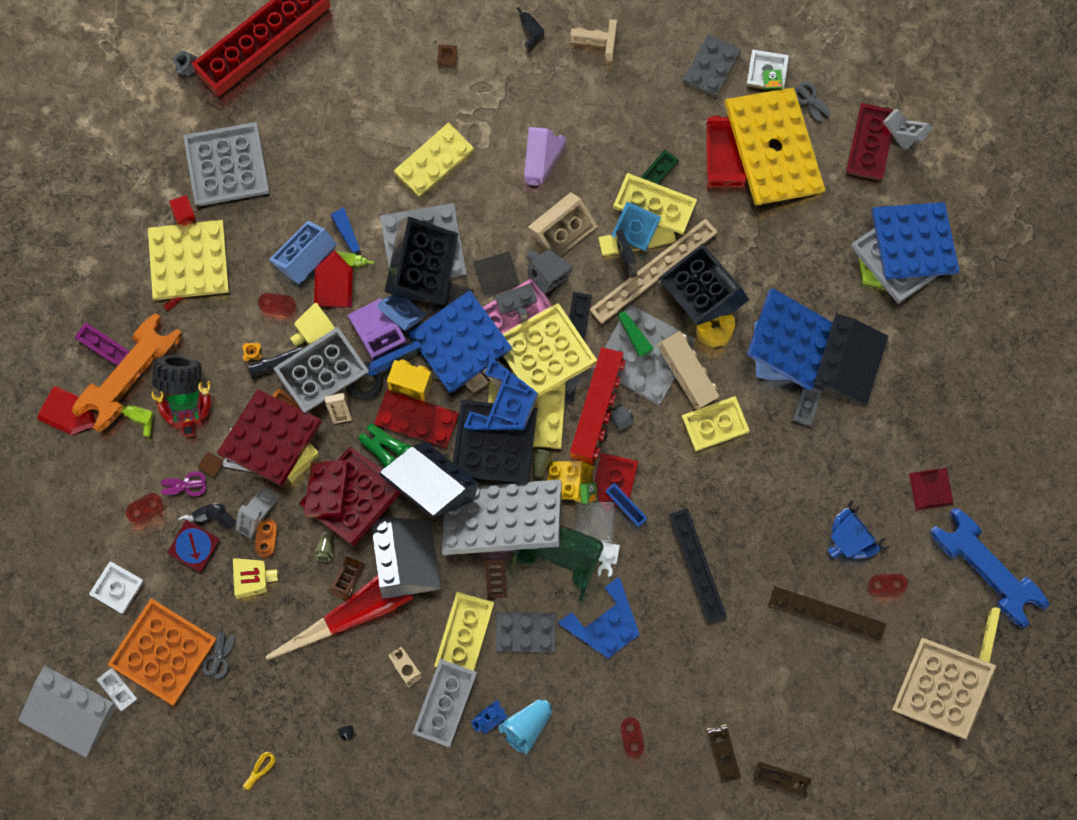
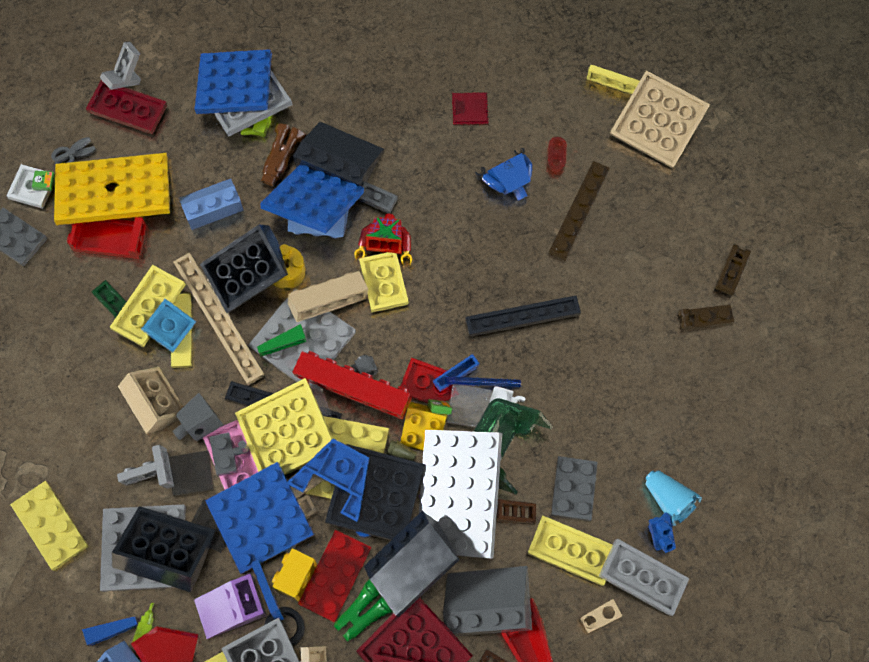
camera: 85 degrees left, 5 degrees down
medium blue tile [377,295,427,330] -> none
lavender slope [524,127,566,185] -> none
blue wing [558,577,640,659] -> none
black tile [615,229,638,278] -> none
clear red plate [620,717,645,758] -> none
blue piece [930,508,1050,628] -> none
none -> light grey bracket [117,445,174,489]
none -> medium blue slope [179,179,244,230]
none -> reddish brown piece [261,123,307,186]
none -> red torso [354,213,412,265]
none -> clear blue bar [445,376,521,387]

